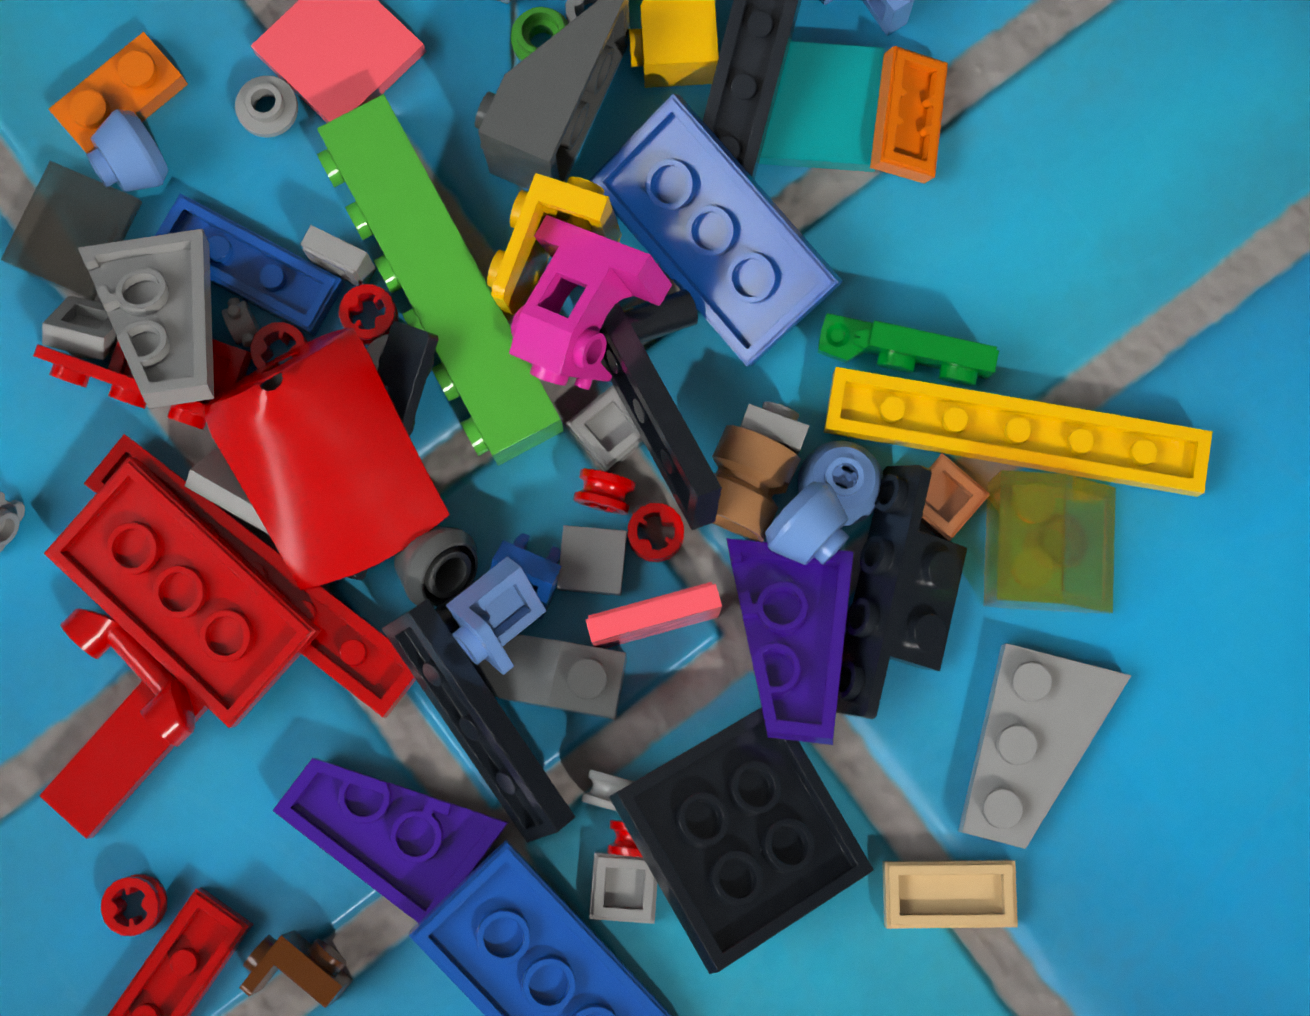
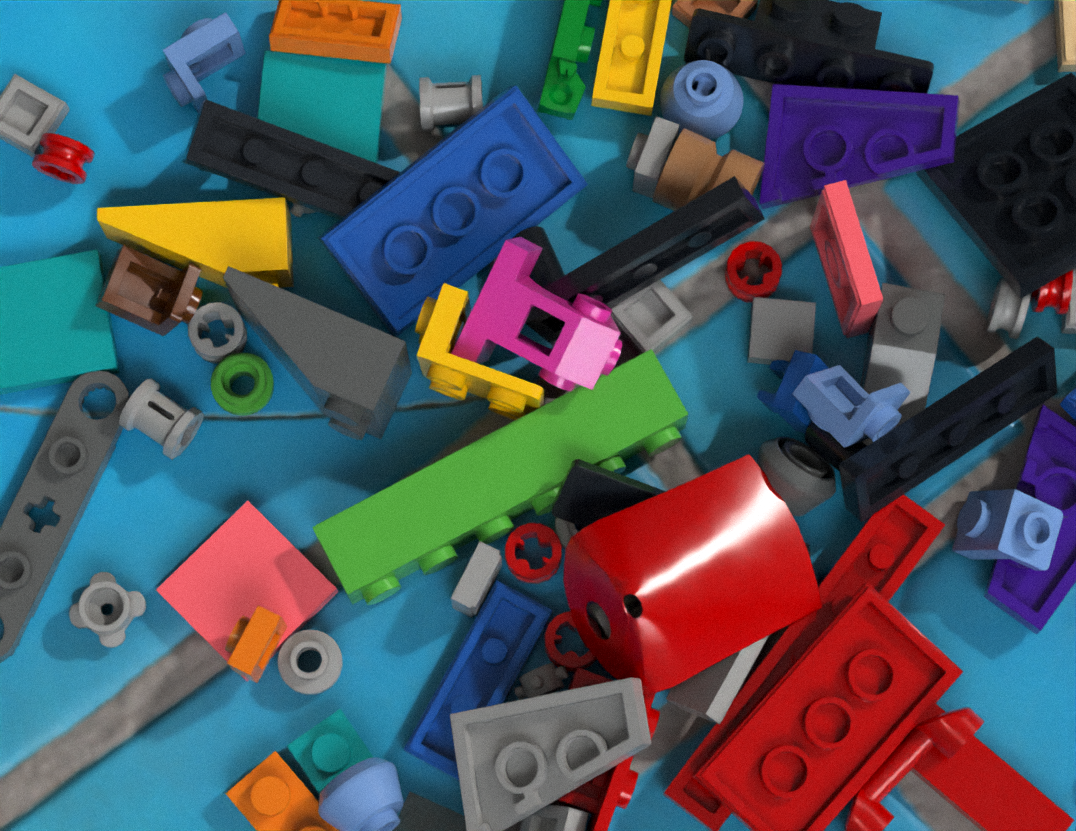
camera: 90 degrees left, 5 degrees down
red bush [573,468,636,515] -> none
medium blue cone [765,482,849,565] -> none
none -> orange plate [225,605,288,683]
none -> teal plate [287,709,373,795]
none -> light grey bush [419,75,483,132]
none -> medium blue bracket [952,489,1063,571]

